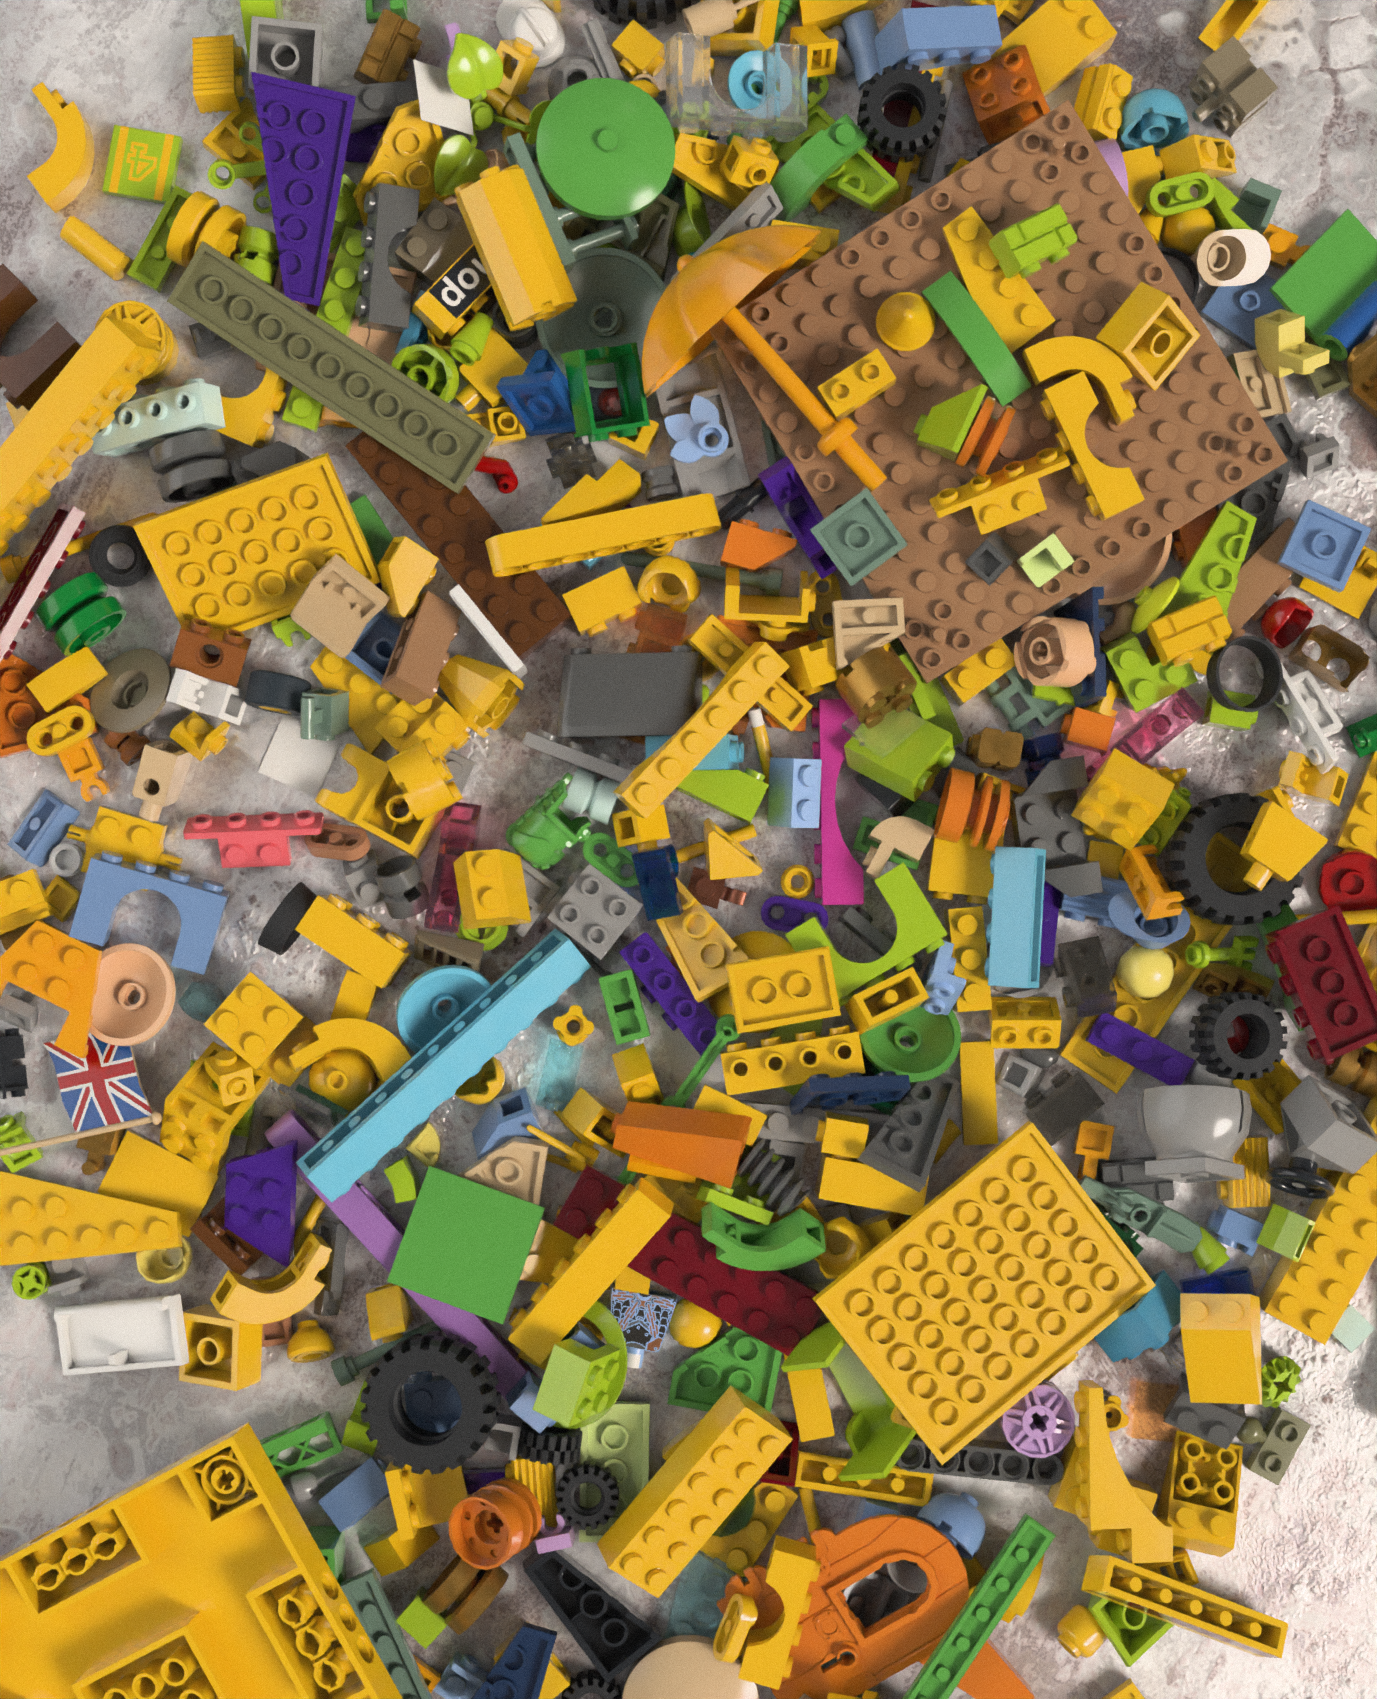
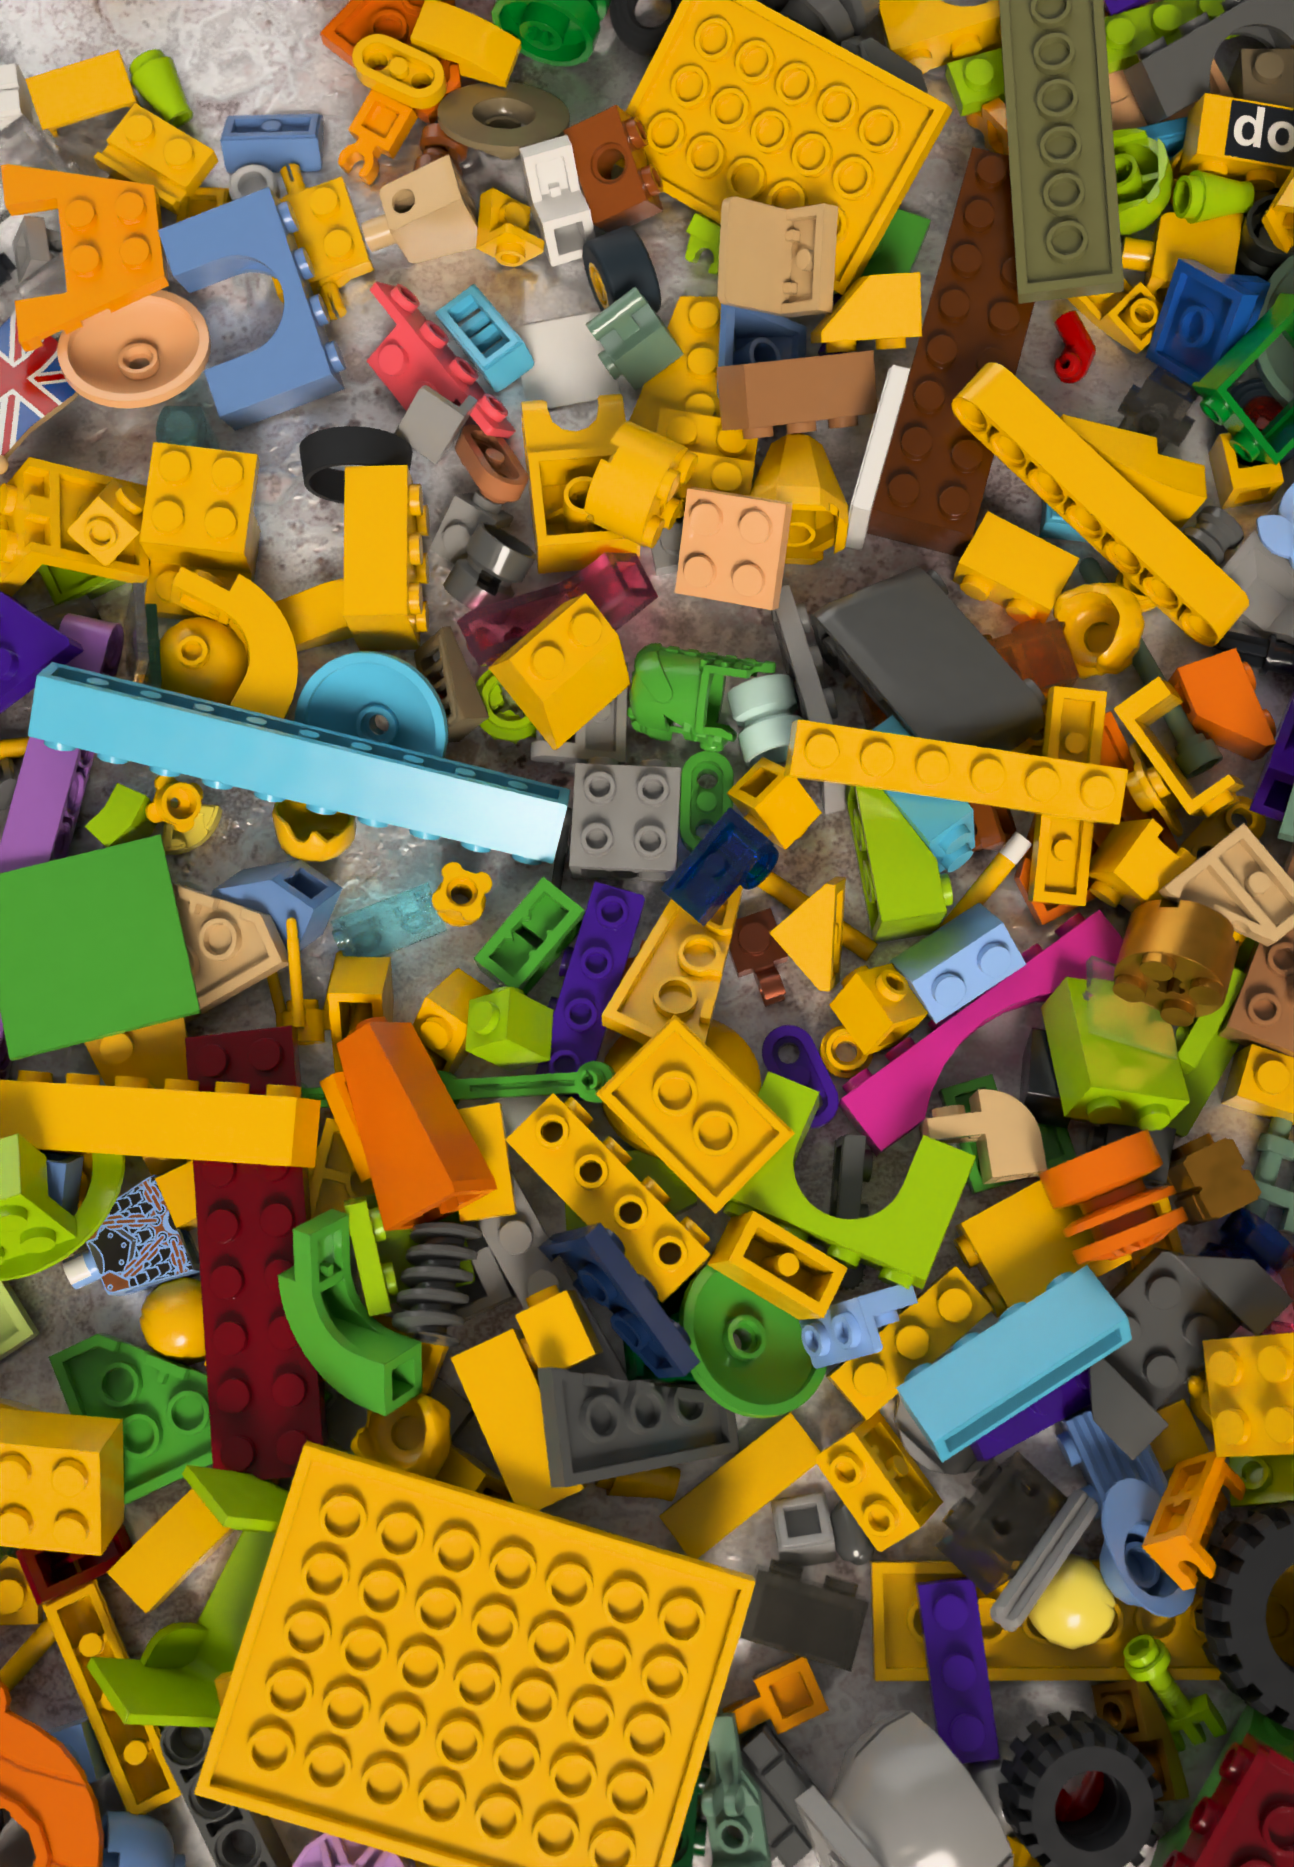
camera: 60 degrees right, 10 degrees down
none -> yellow plate [145,775,203,832]
none -> light grey panel [394,385,478,464]
none -> medium azure slope [435,284,534,392]
none -> lime brick [465,987,553,1071]
none -> light nougat plate [675,487,793,610]
none -> yellow brick [829,963,928,1055]
none -> light grey axle [990,1489,1098,1632]

